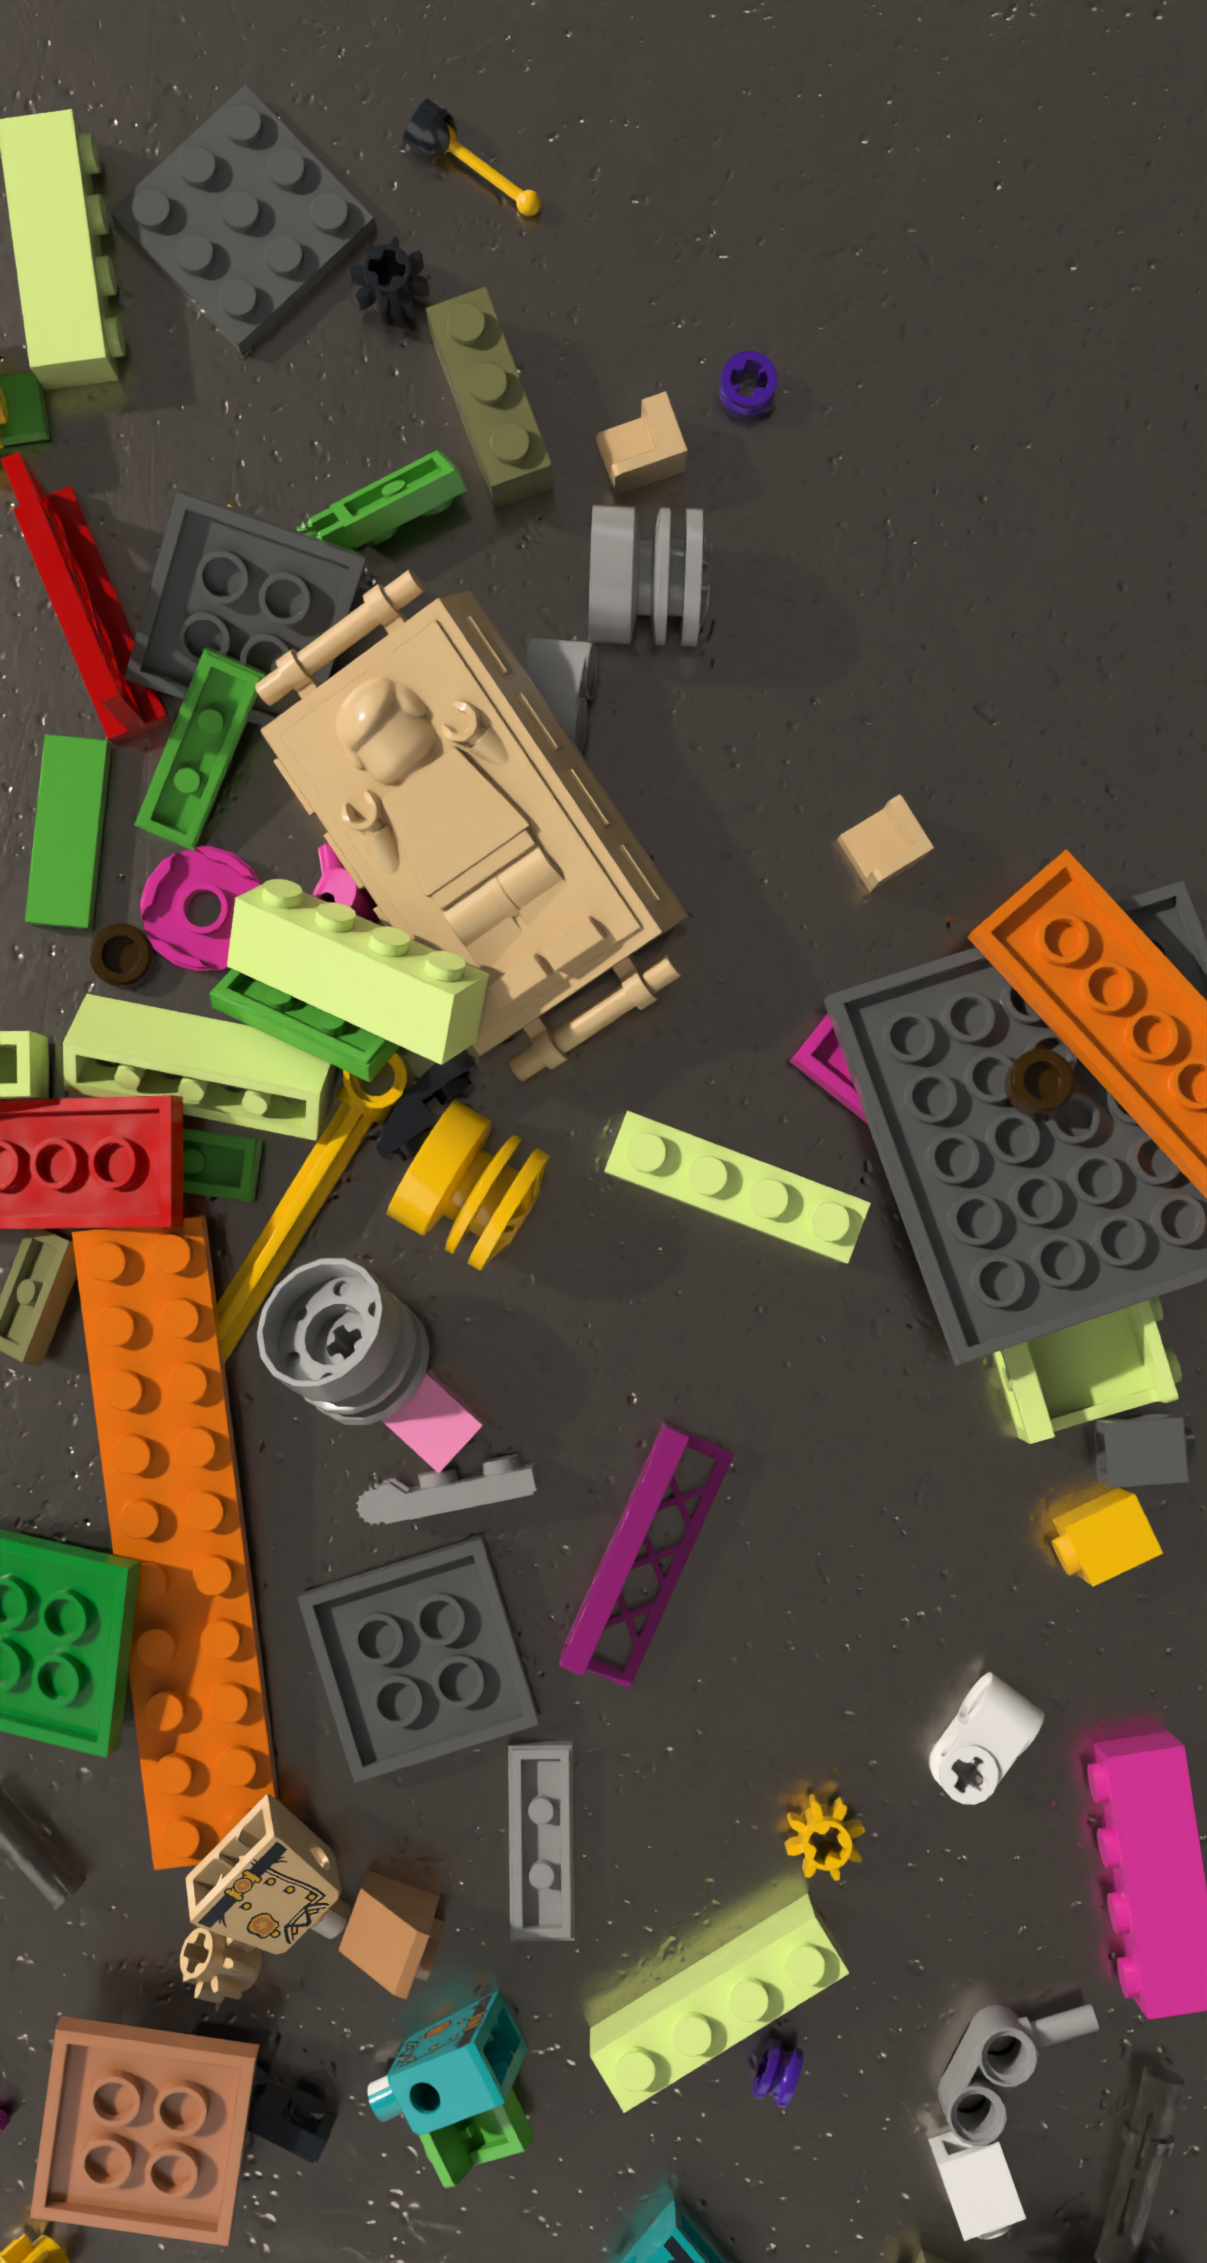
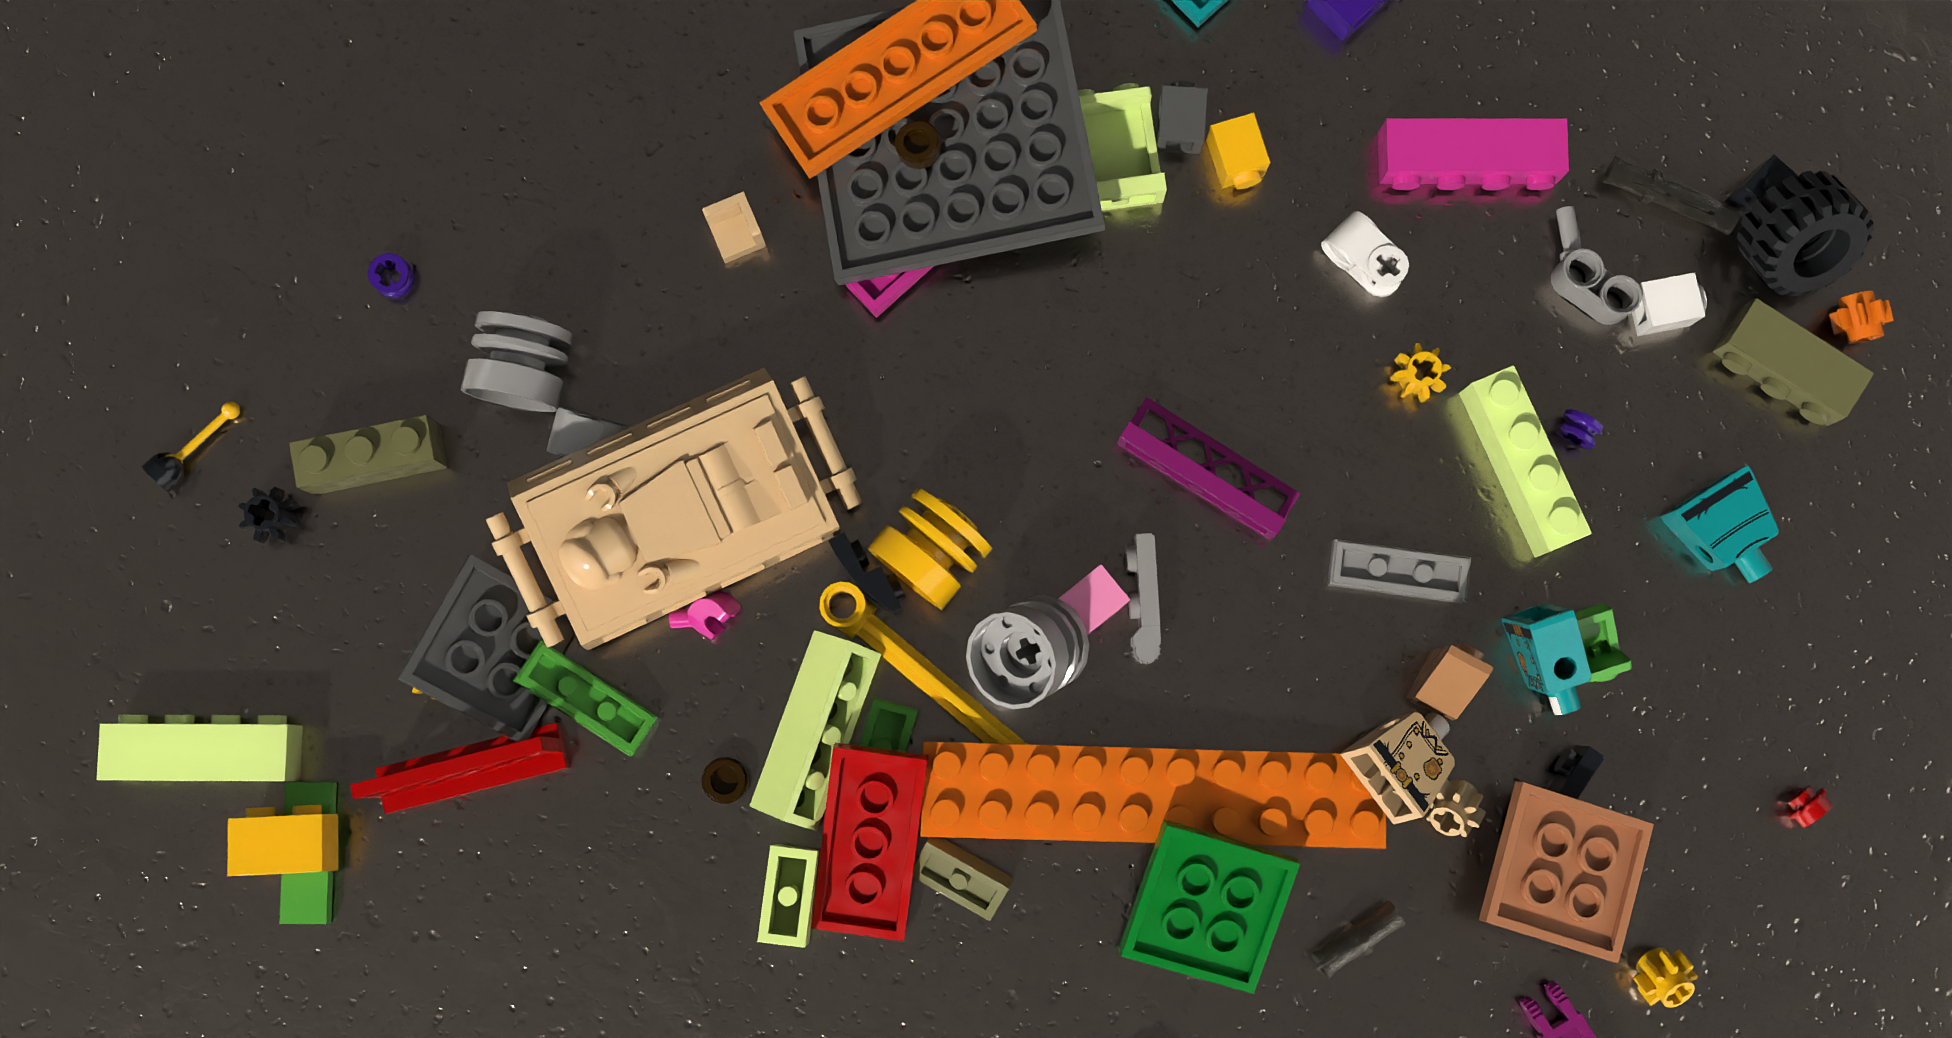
camera: 80 degrees left, 5 degrees down
bright green tile [25,734,112,931] -> none
dark grey plate [109,84,377,354] -> none
dark pink tile [140,846,262,973] -> none
bright green tile [209,969,400,1082] -> none
yellowish green brick [227,879,489,1065] -> none
bright green hinge [296,450,468,550] -> none
dark grey plate [297,1535,540,1784] -> none
tan panel [596,391,687,496] -> none
yellowish green brick [604,1111,871,1264] -> none

